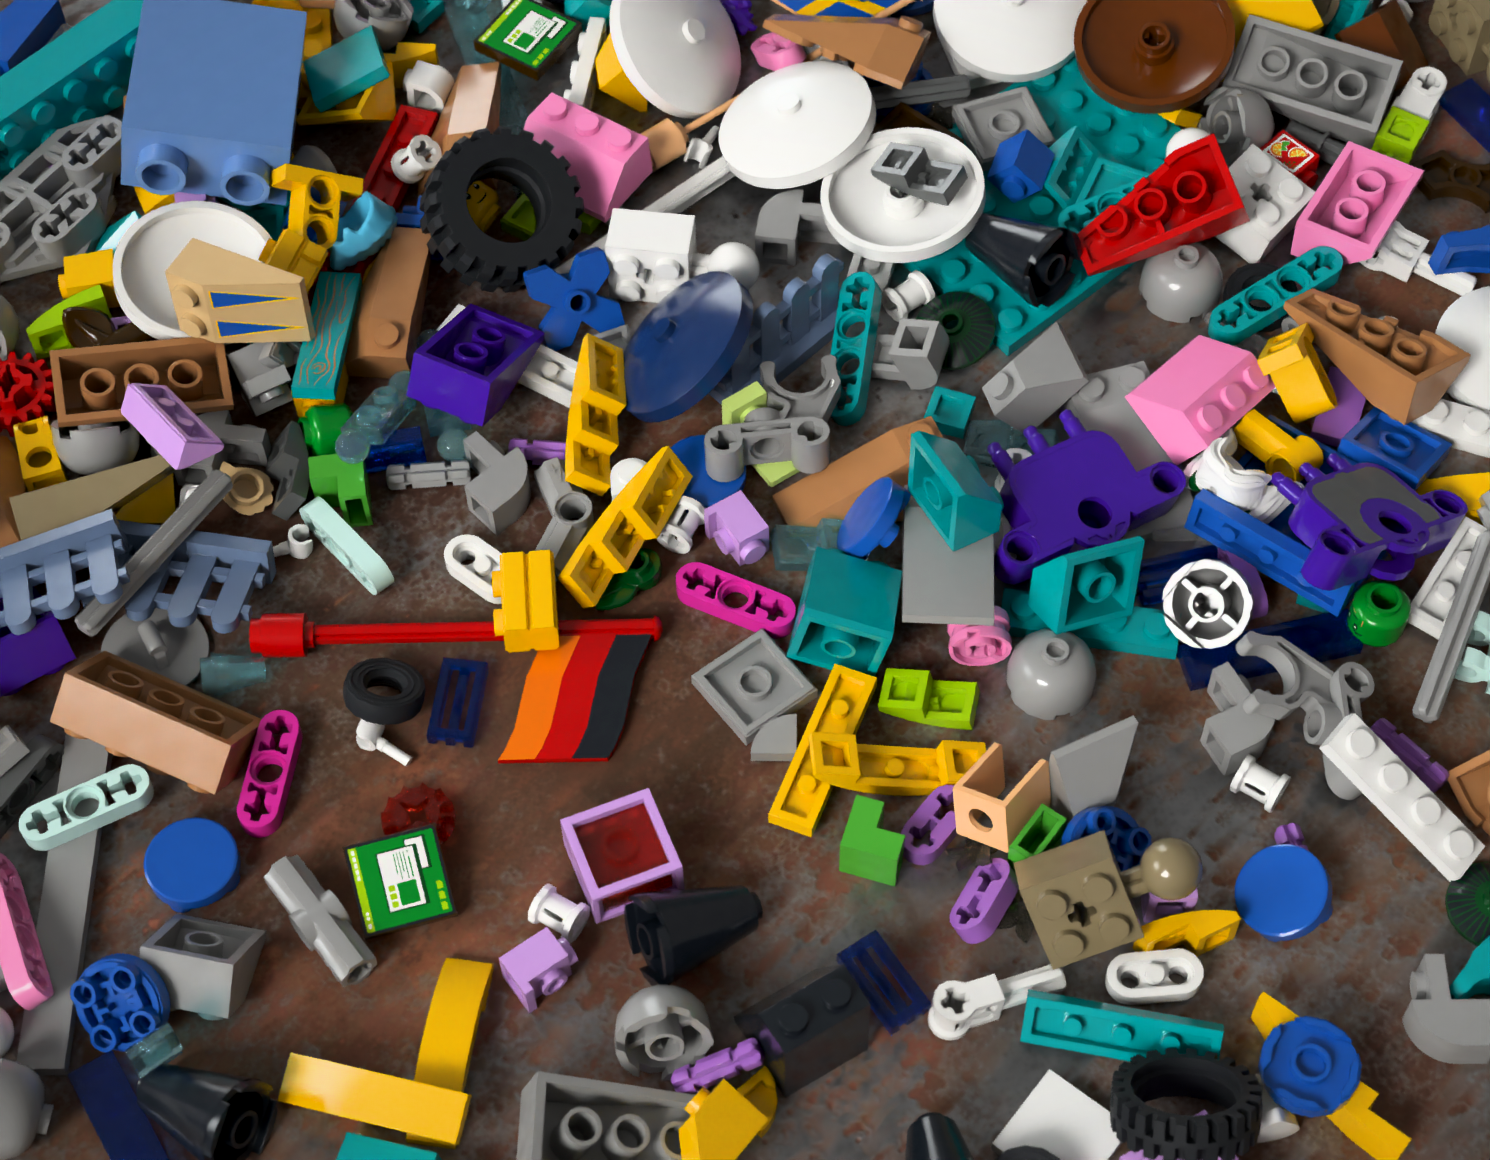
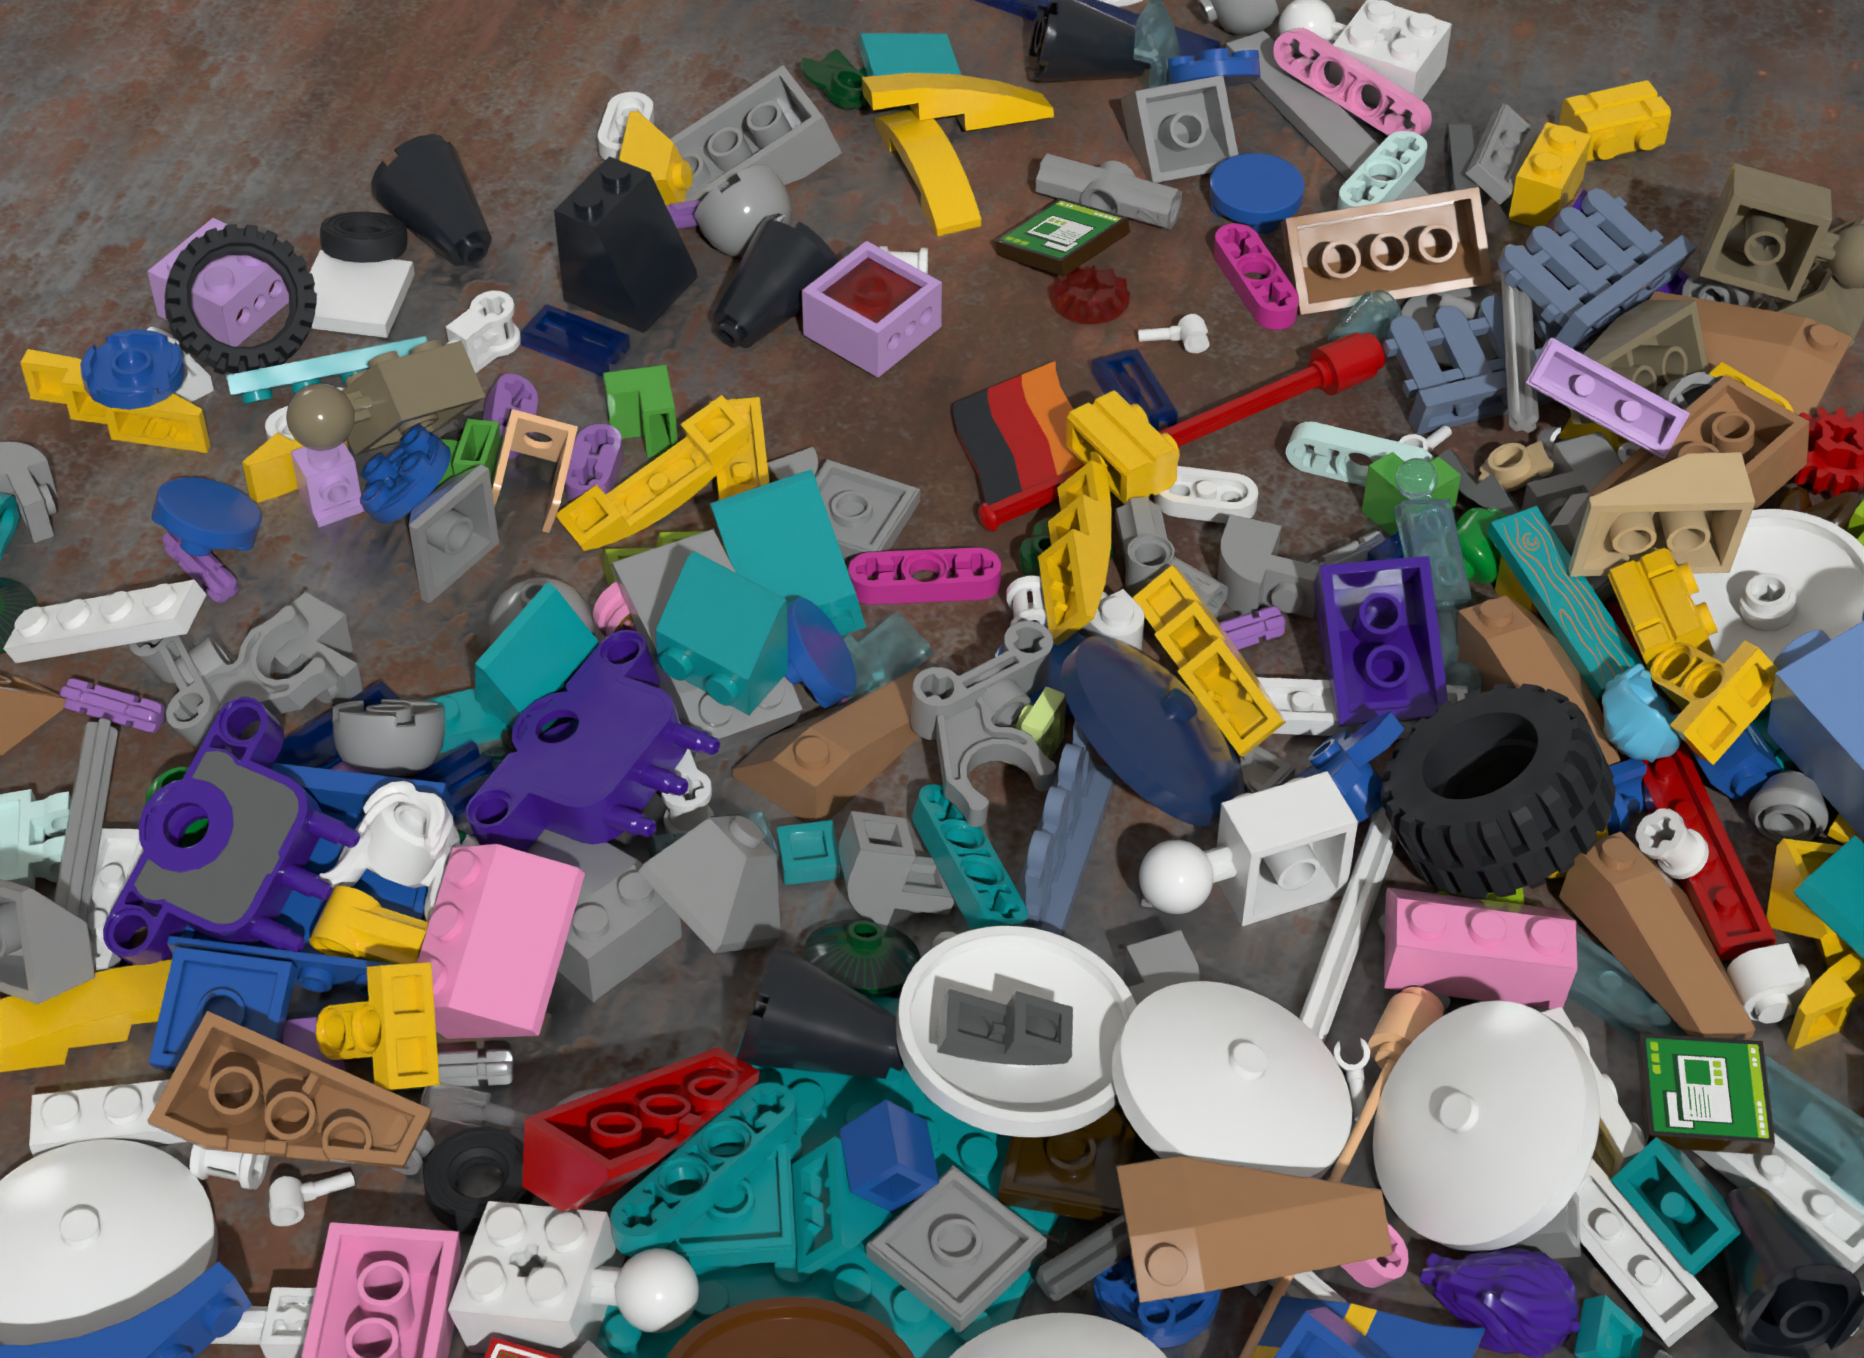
camera: 150 degrees right, 10 degrees down
black tyre [343,658,426,725] -> none
lavender brick [499,927,578,1014] -> none
lavender brick [704,490,769,566] -> none
teal beam [1208,246,1343,346] -> none
white bush [1229,754,1291,813] -> none

